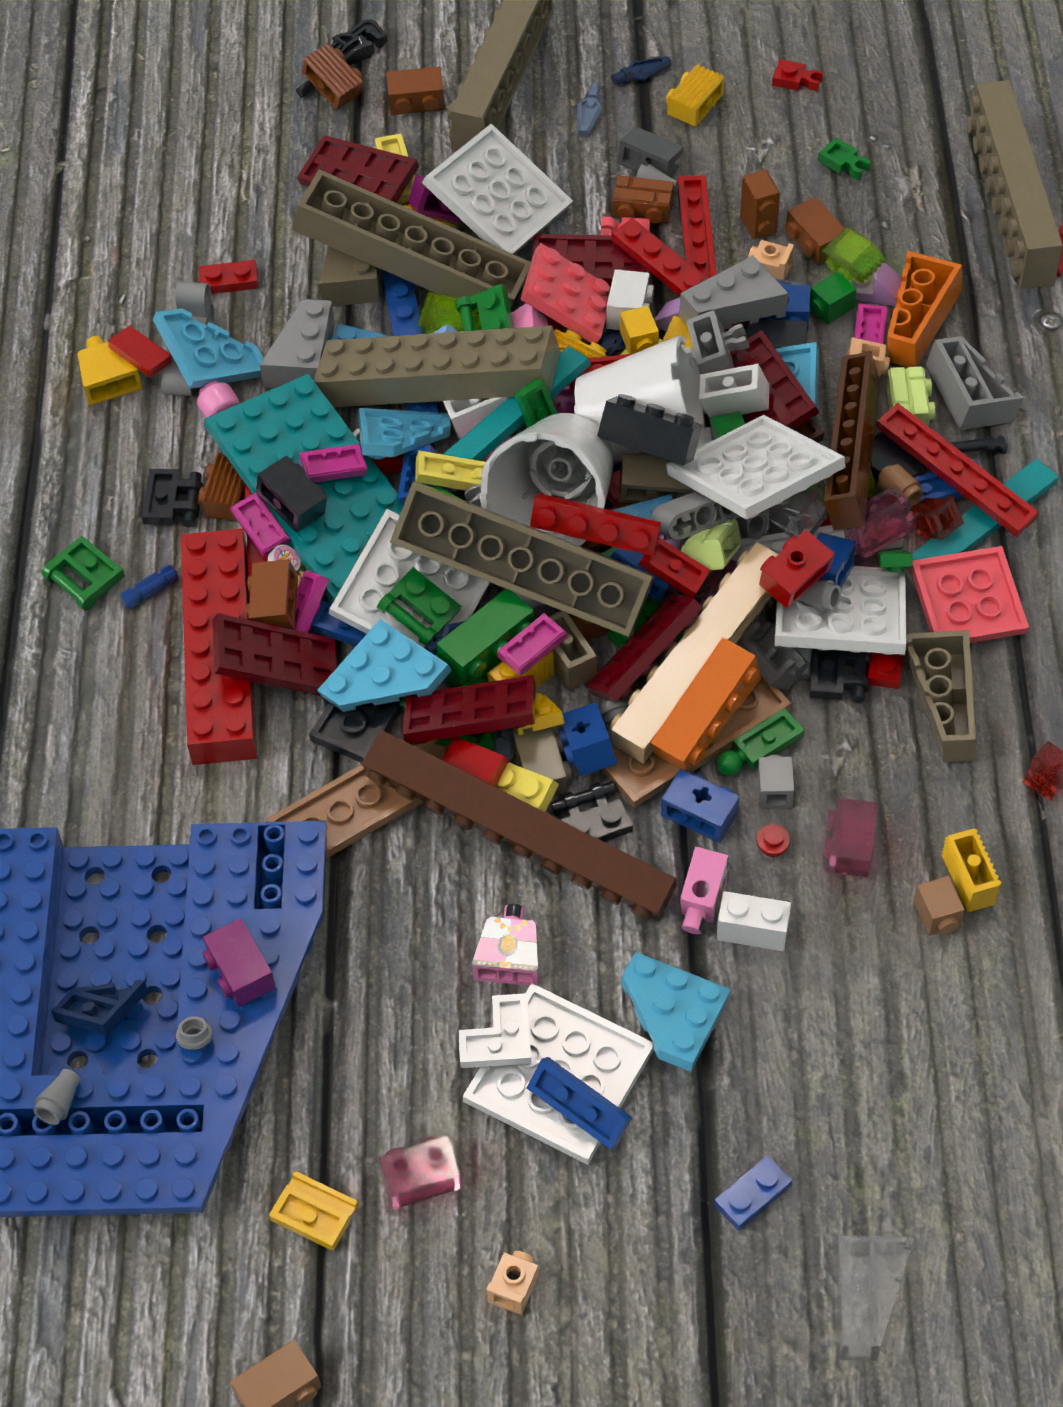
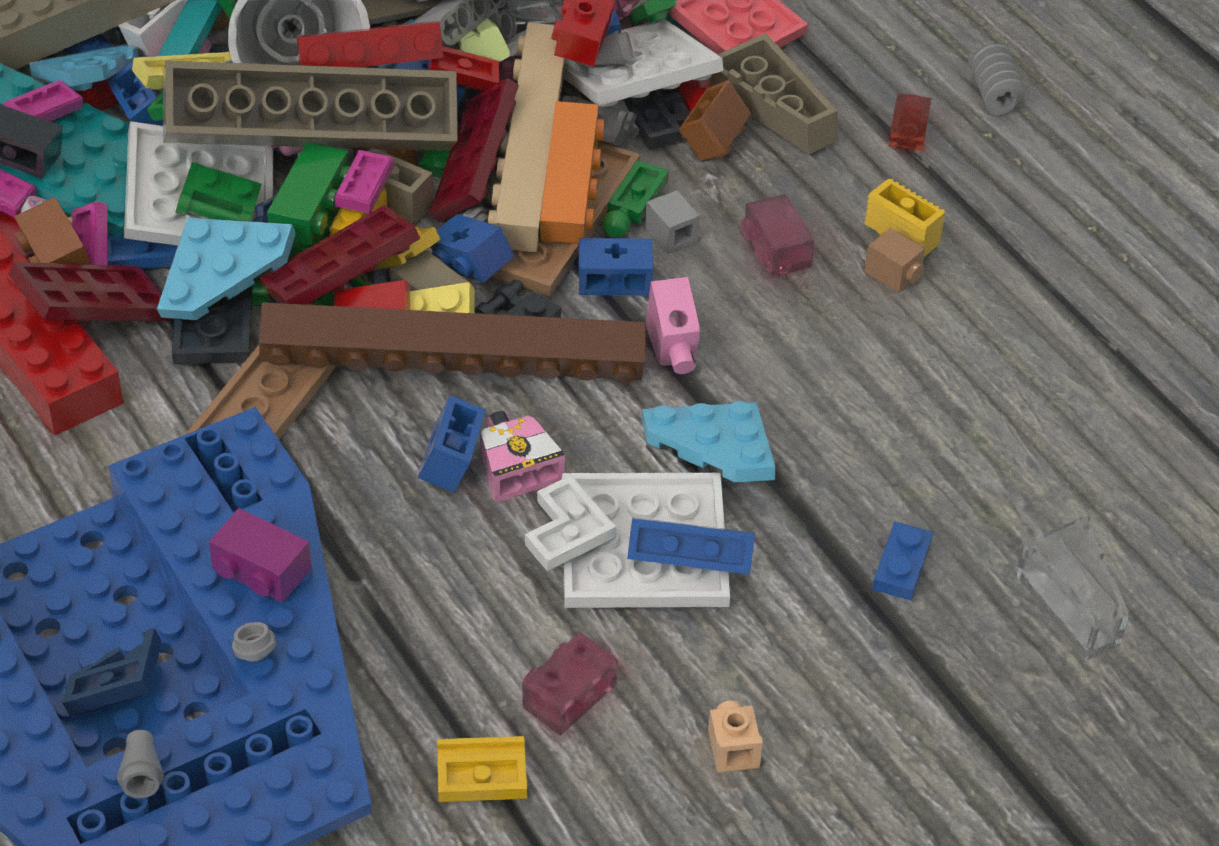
camera: 35 degrees left, 10 degrees down
white brick [716,891,791,951] -> none
red plate [756,824,790,857] -> none
none -> blue brick [418,395,486,493]
none -> dark orange brick [679,81,751,160]

